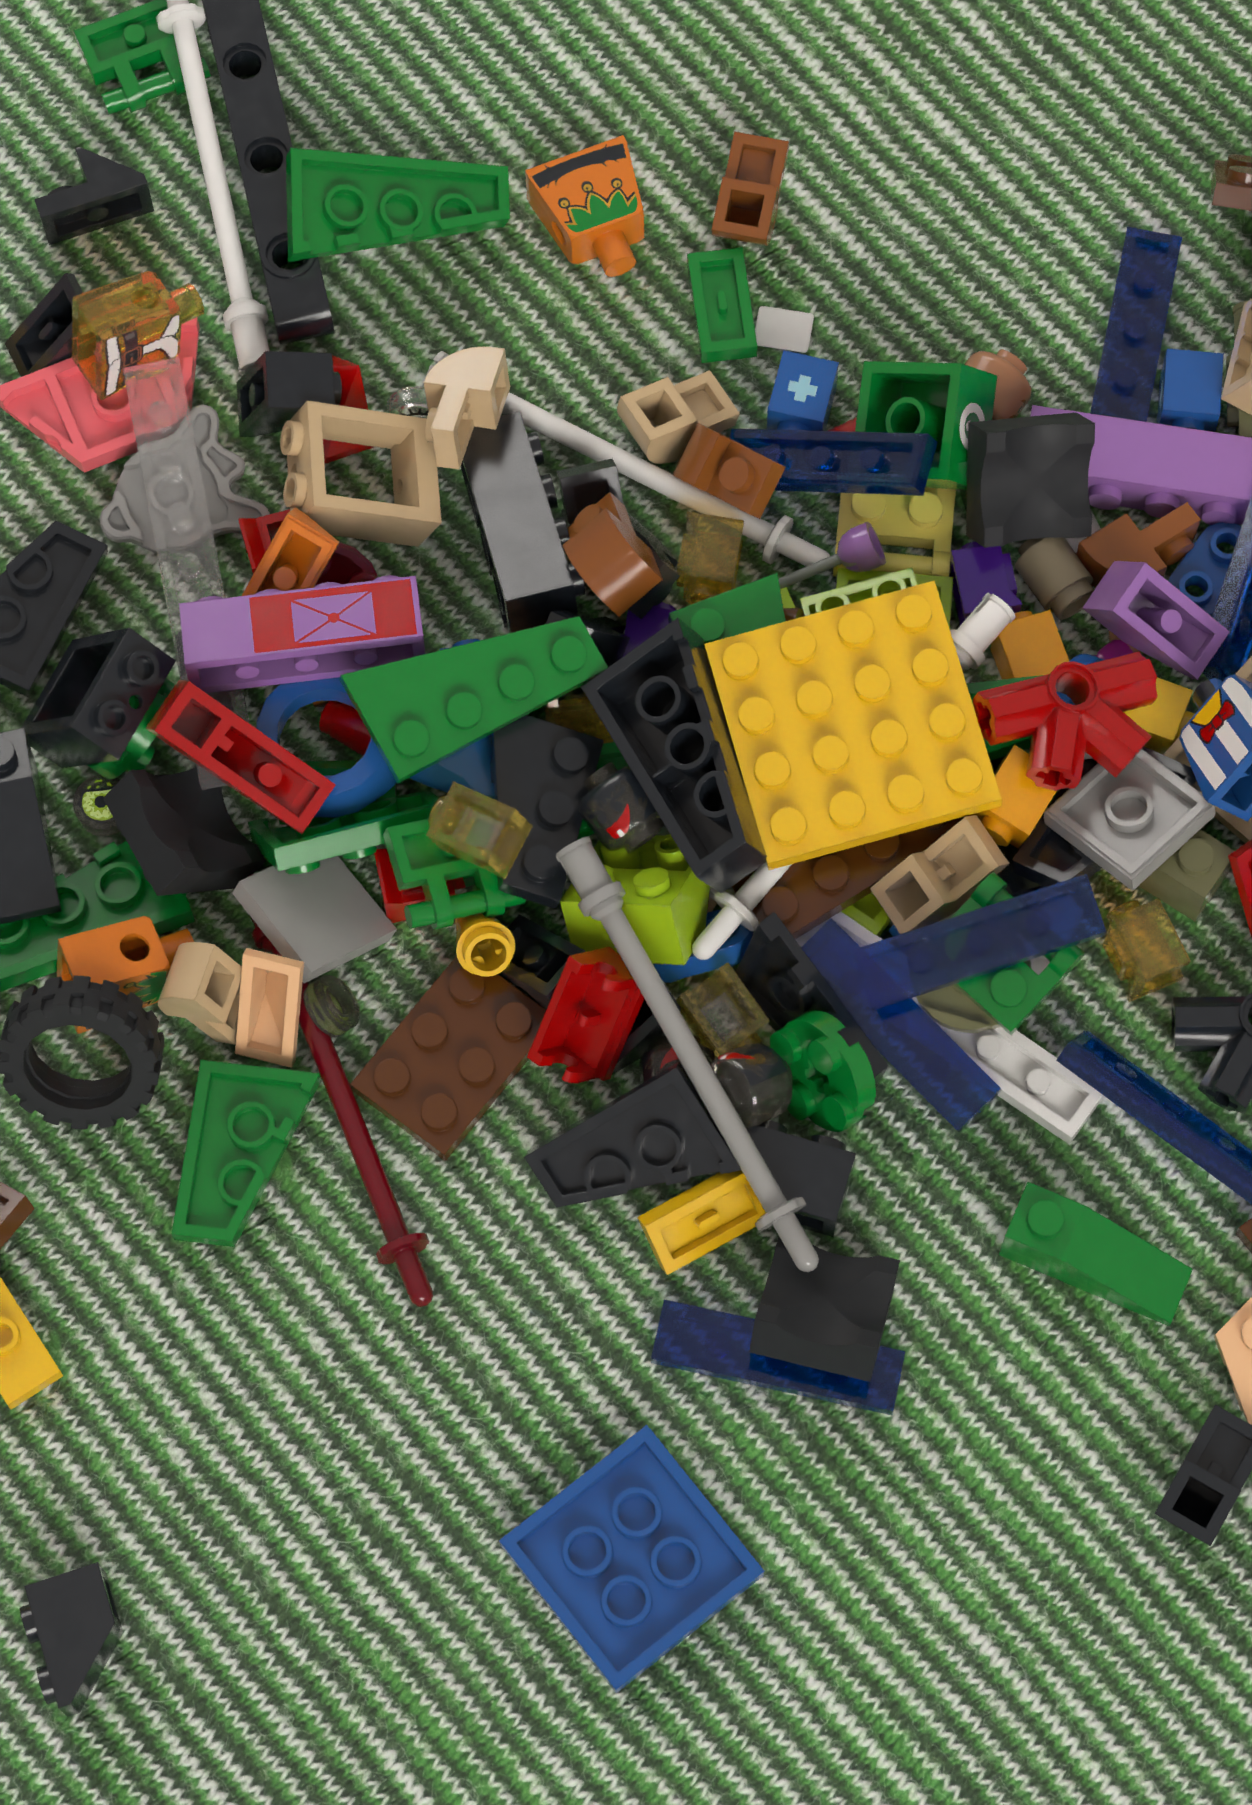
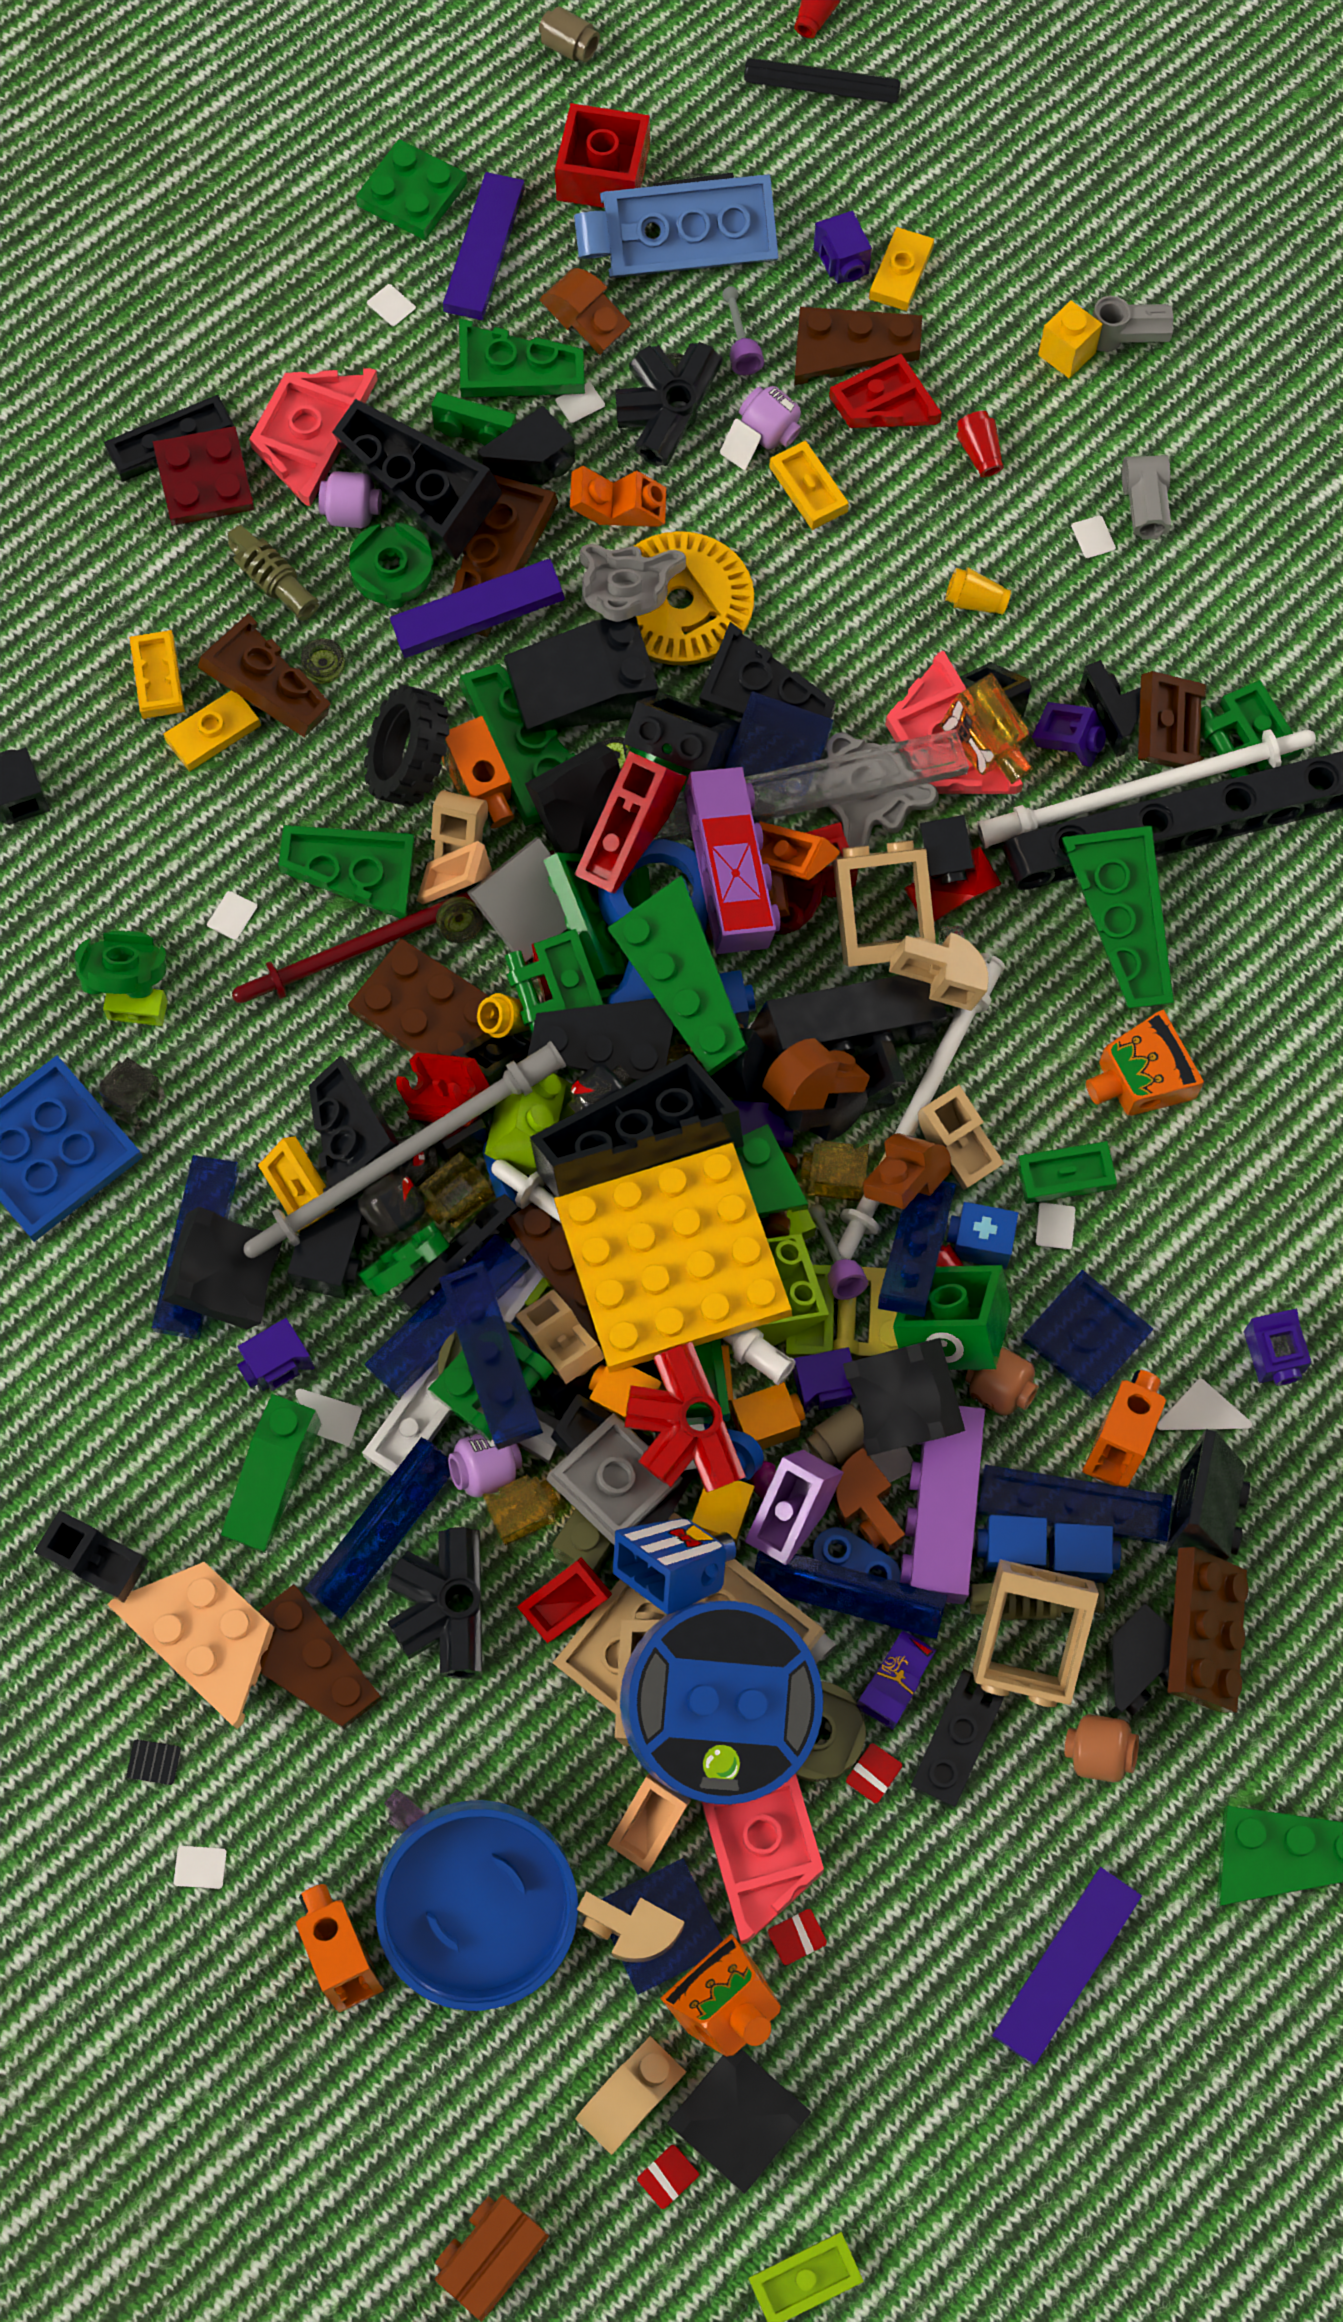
camera: 85 degrees right, 0 degrees up
clear yellow window [426,782,532,879] -> none
dark orange brick [711,131,789,246] -> none
none -> green plate [75,930,166,998]
none -> clear smoke window [99,1057,166,1131]
none -> lime piece [103,989,168,1026]
none -> white sticker [207,891,257,940]
none -> dark purple window [237,1318,315,1391]
none -> white sticker [295,1389,362,1447]
none -> lavender head [448,1432,522,1497]
none -> clear blue tile [724,691,835,804]
none -> clear blue tile [1021,1269,1154,1399]
none -> dark purple bracket [1032,702,1106,767]
none -> blue brick [1049,1523,1121,1583]
none -> orange torso [1082,1370,1166,1491]
none -> reddish brown plate [1138,671,1206,768]
none -> white sticker [1157,1379,1252,1430]
none -> black slope [1165,1429,1250,1561]
none -> dark purple window [1243,1308,1312,1386]

